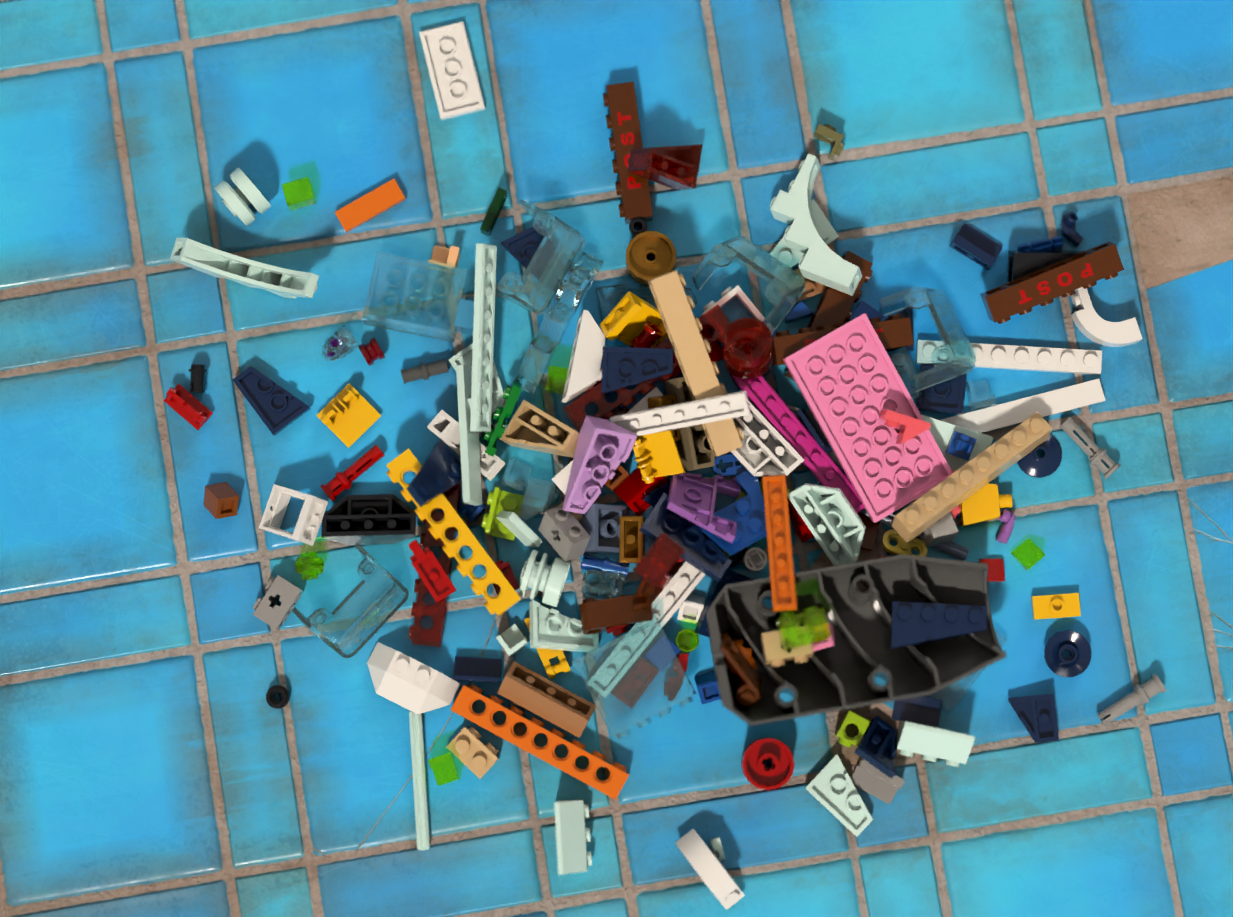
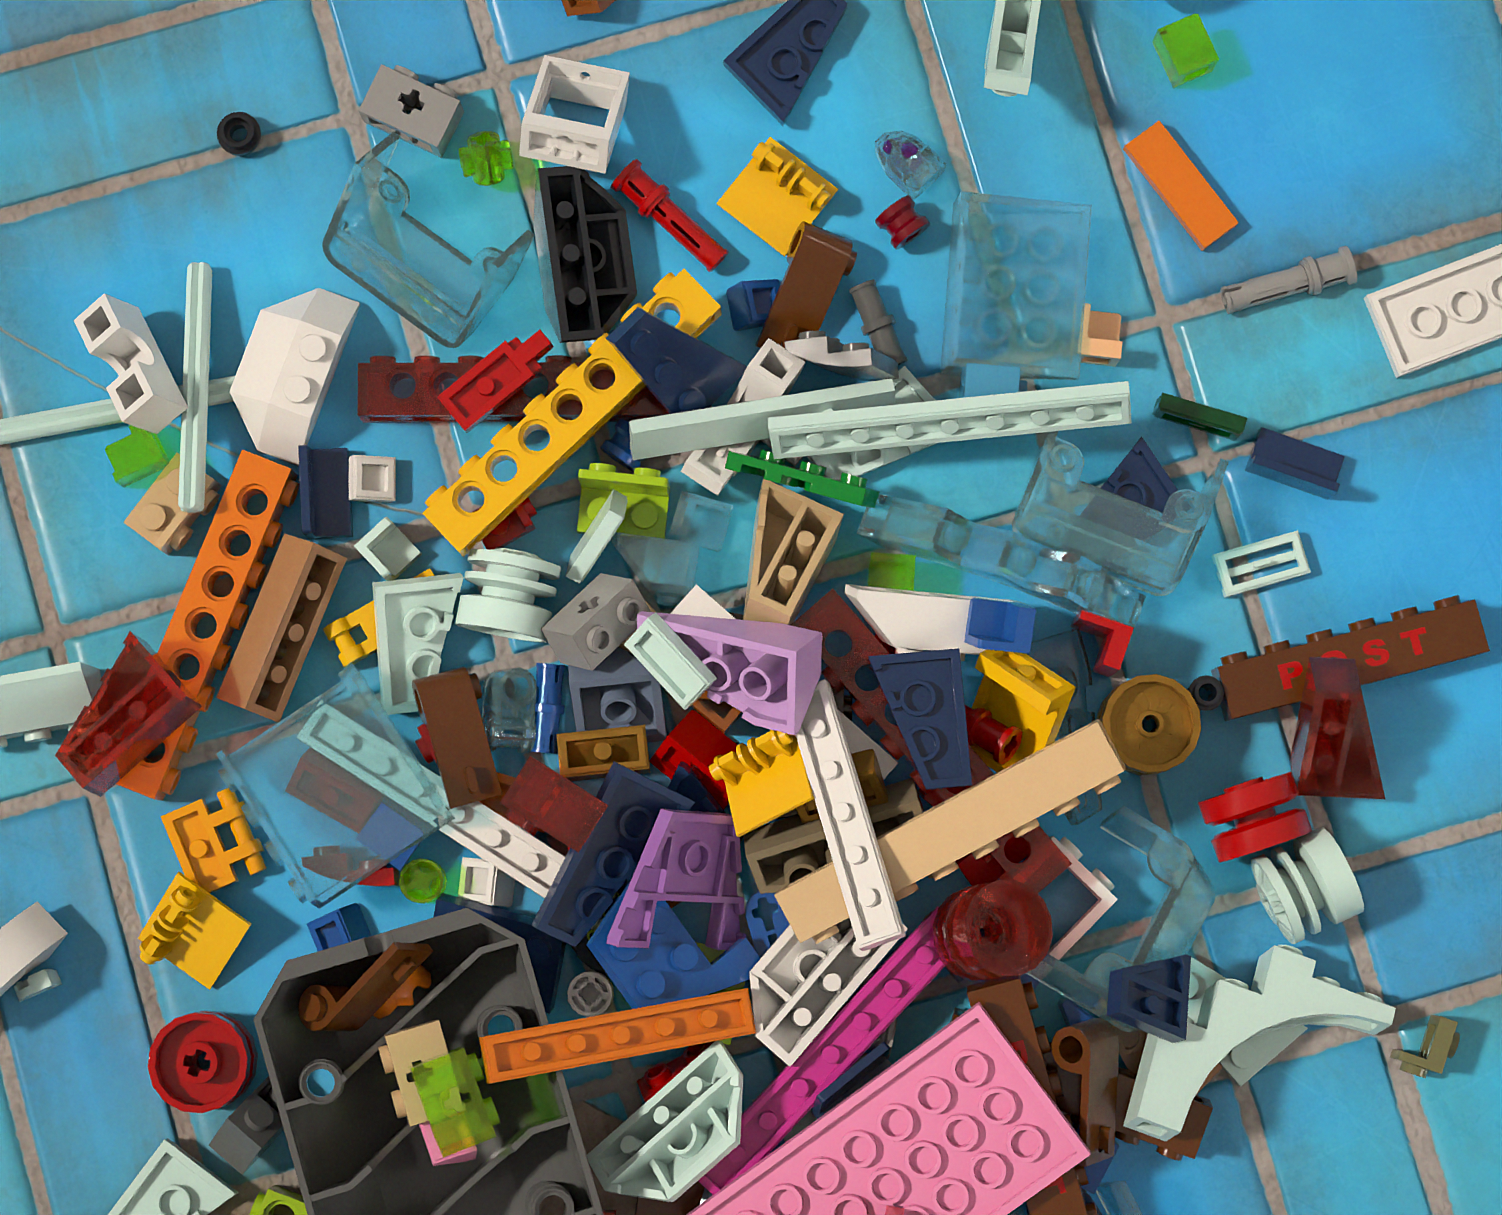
camera: 80 degrees right, 0 degrees up
none -> clear red wedge [55,631,202,797]
none -> white arch [74,293,188,434]
none -> yellow hinge [138,872,252,990]
none -> light orange plate [160,787,267,893]
none -> light aqua axle [178,262,212,513]
none -> dark grey slope [209,1076,284,1175]
none -> white tile [349,455,396,503]
none -> light aqua tile [624,612,717,710]
none -> blue slope [726,279,780,331]
none -> reddish brown door [755,221,857,362]
none -> dark grey slope [784,331,899,380]
none -> blue panel [964,598,1036,654]
none -> reddish brown door [1051,1018,1119,1167]
none -> red panel [1070,610,1134,677]
none -> dark blue wing [1107,954,1191,1043]
none -> red wheel [1198,772,1312,862]
none -> light aqua tile [1211,530,1311,598]
none -> light grey pin [1220,245,1357,314]
none -> dark blue panel [1245,427,1345,500]
none -> light aqua wheel [1251,827,1364,944]

